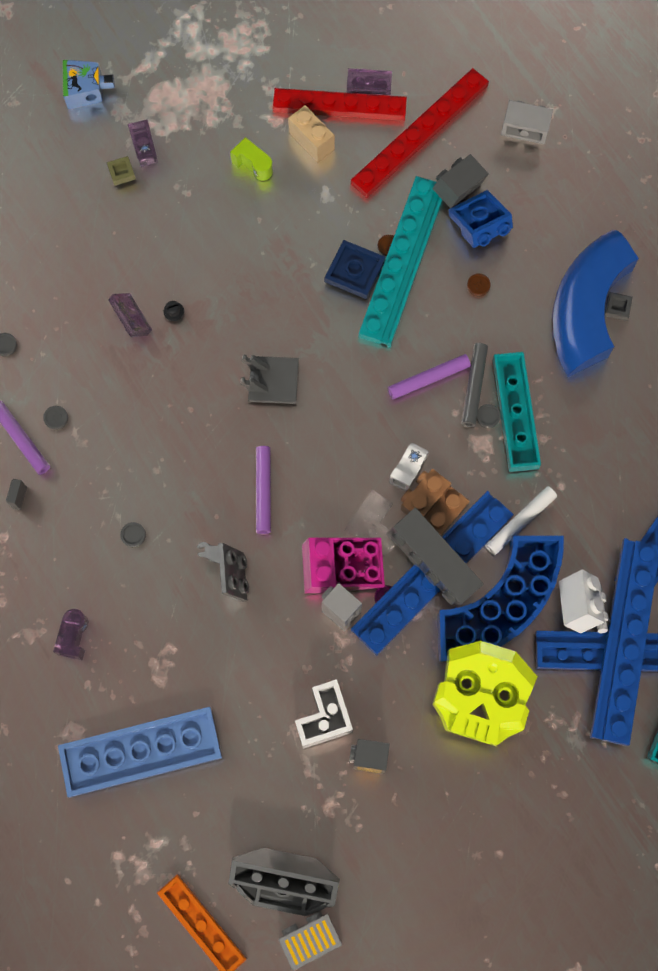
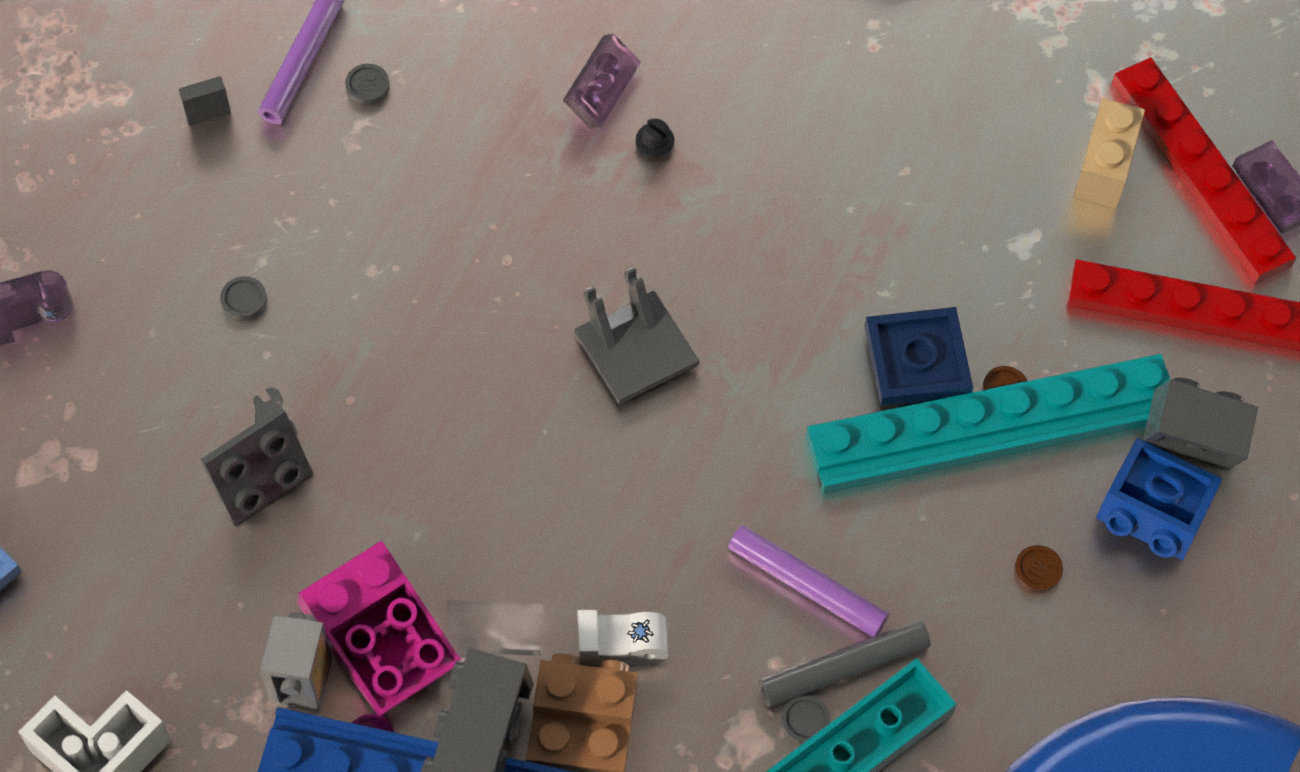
camera: 55 degrees right, 10 degrees down
lime leg [230,137,273,181] -> none
medium lavender piece [256,446,271,534] -> none

